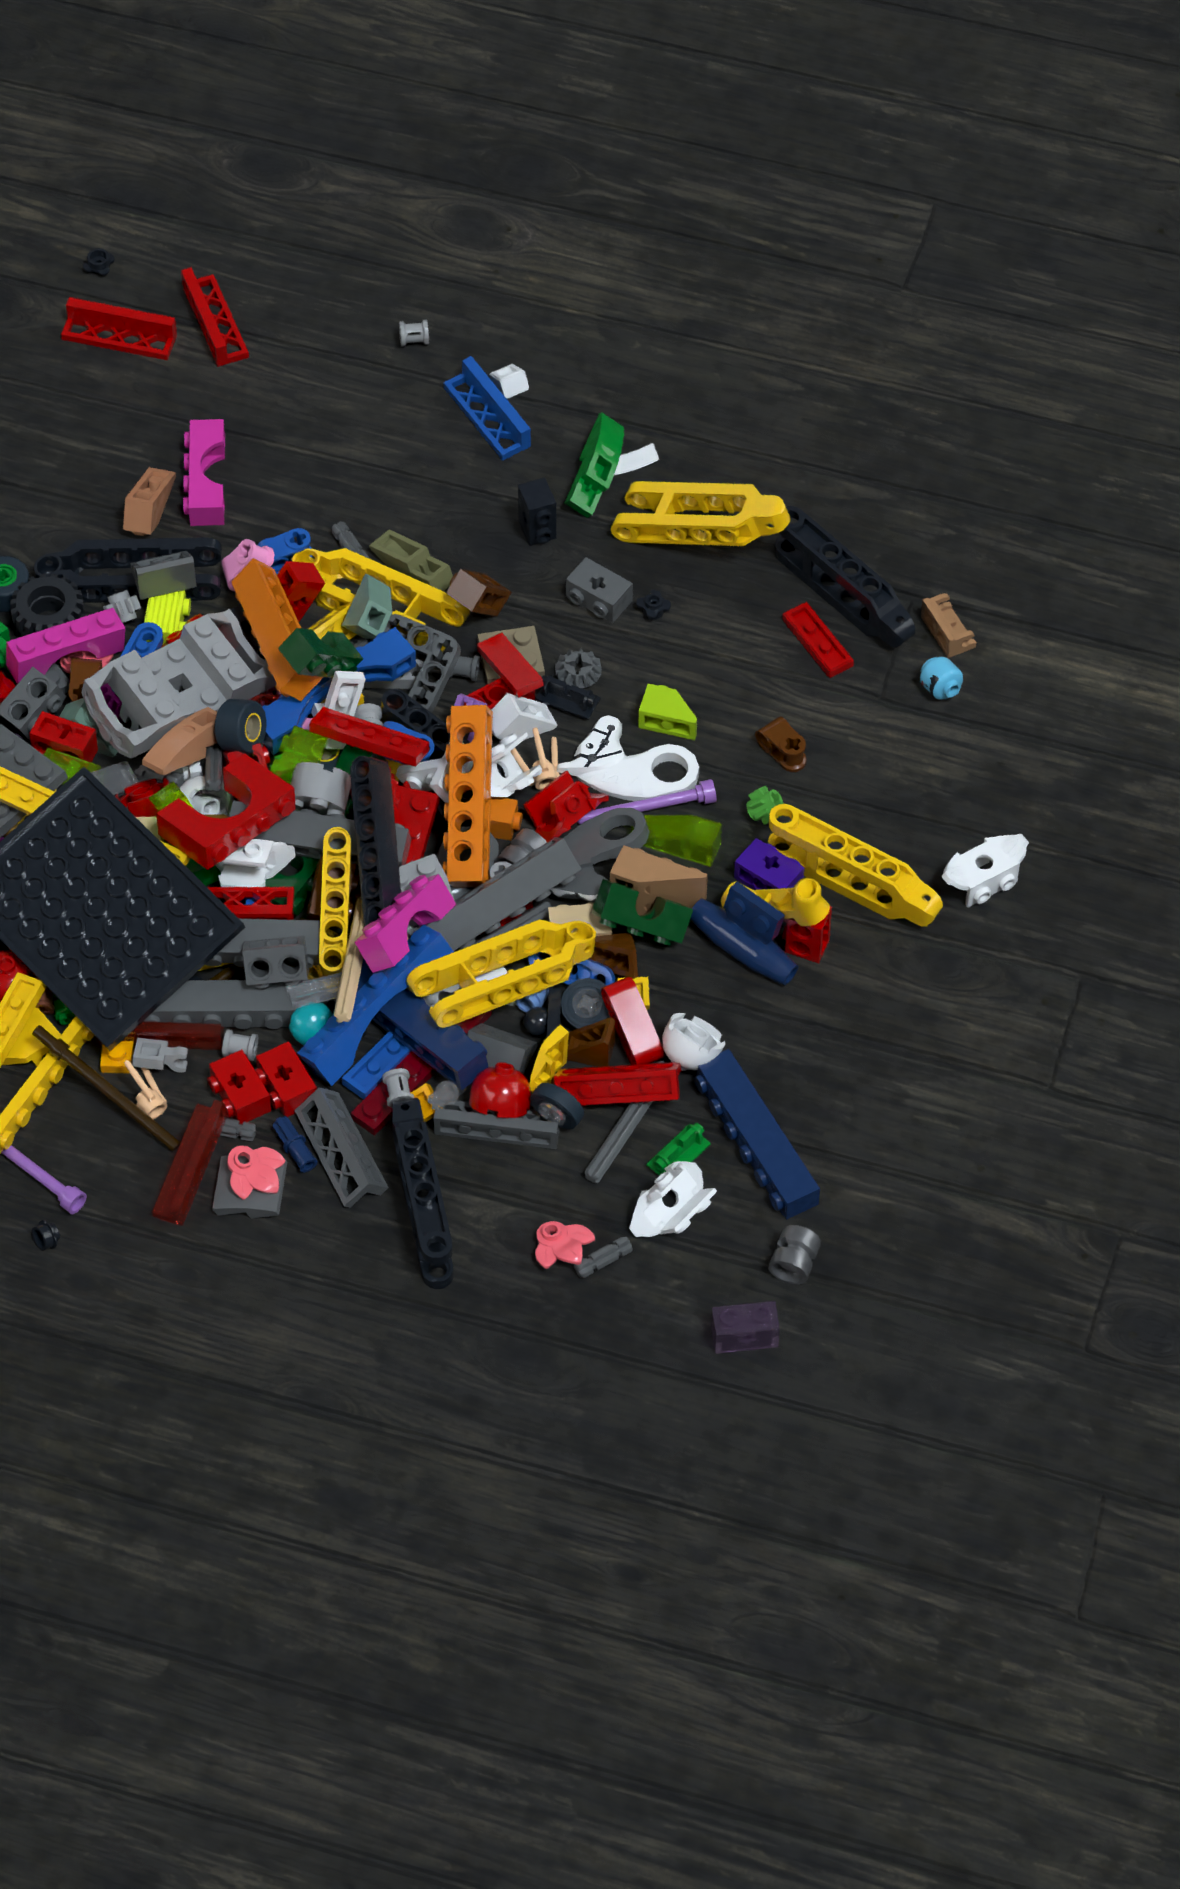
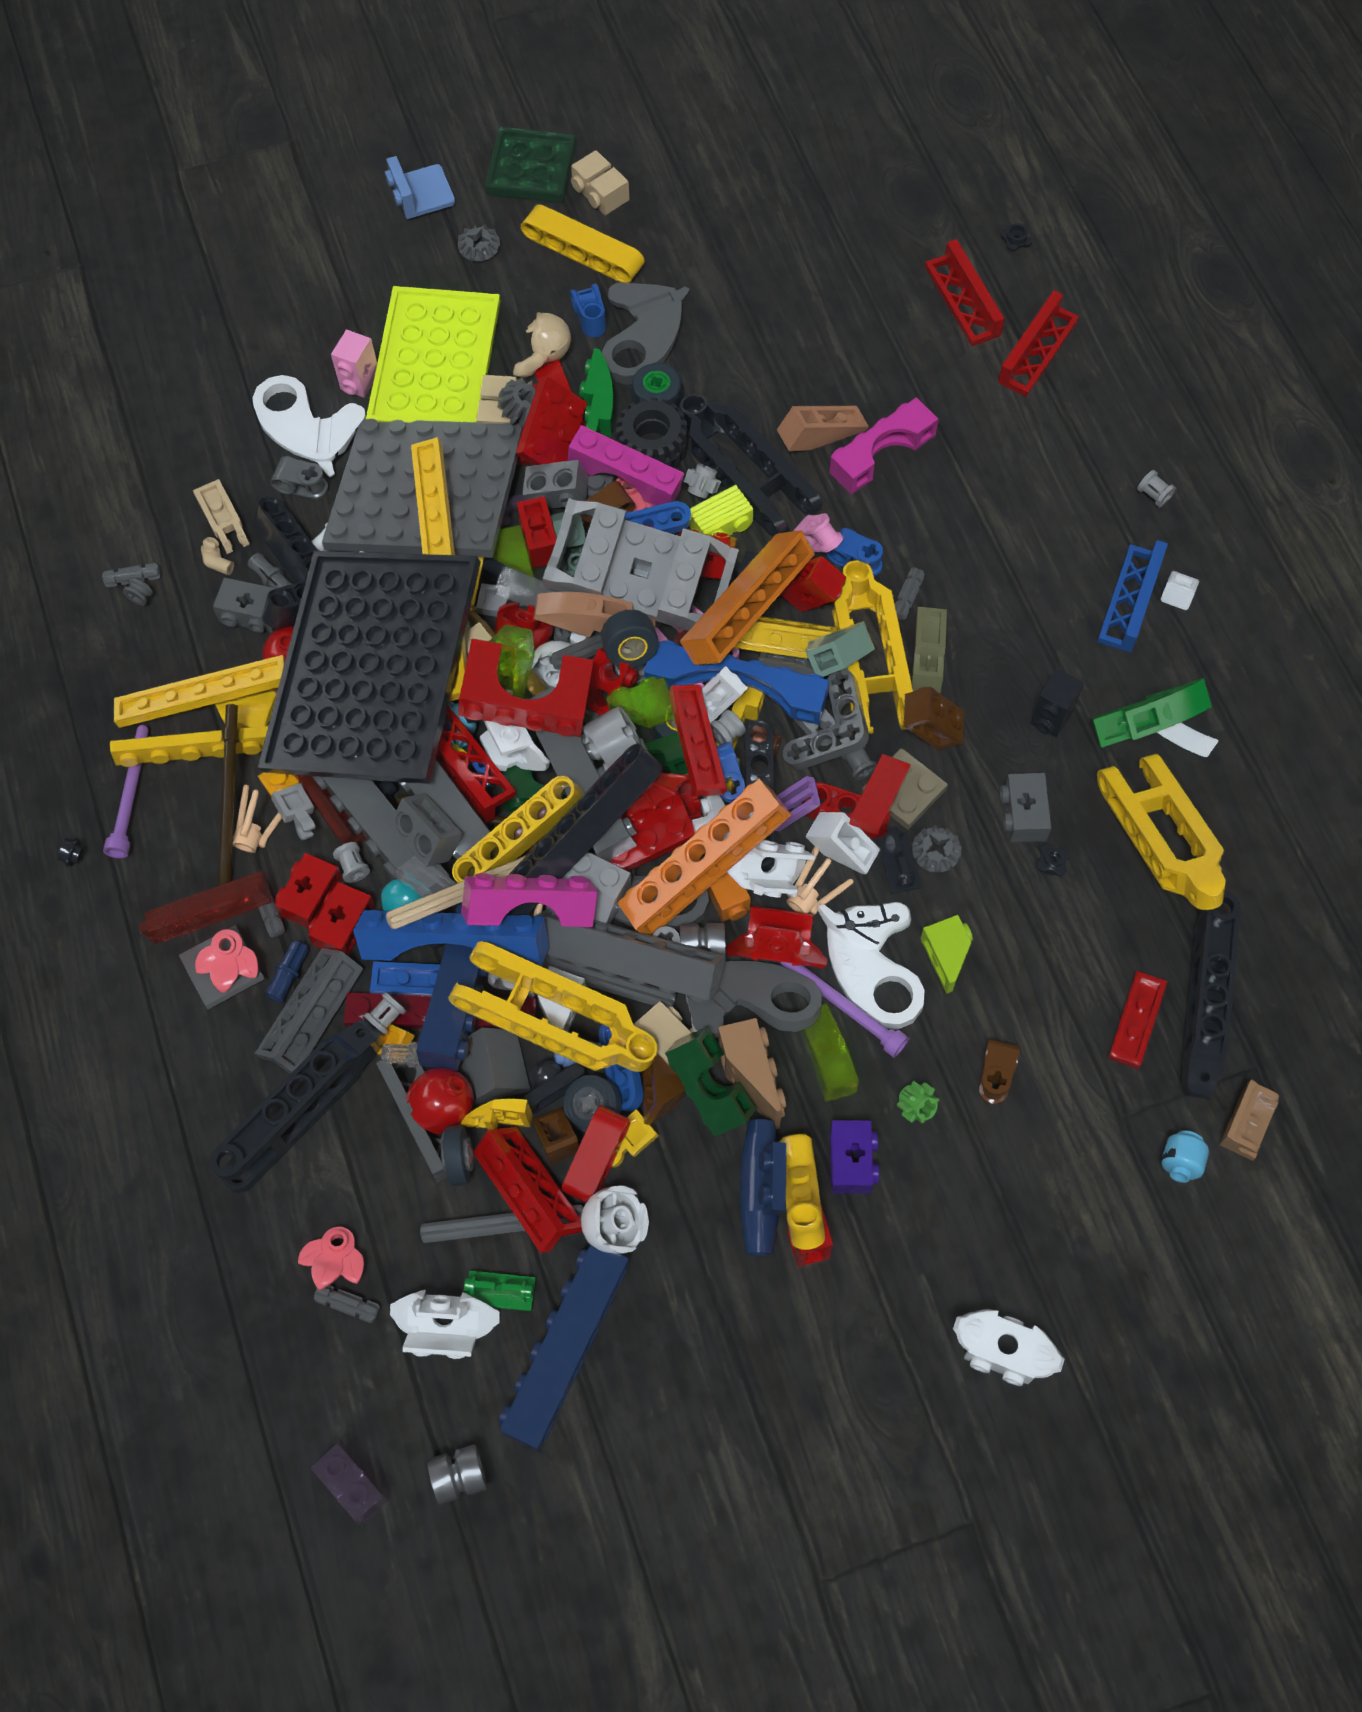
camera: 55 degrees right, 10 degrees up
dark grey slope [130,551,197,600] -> none
dark green arch [278,628,363,678] -> none
yellow piece [768,804,943,927] -> none

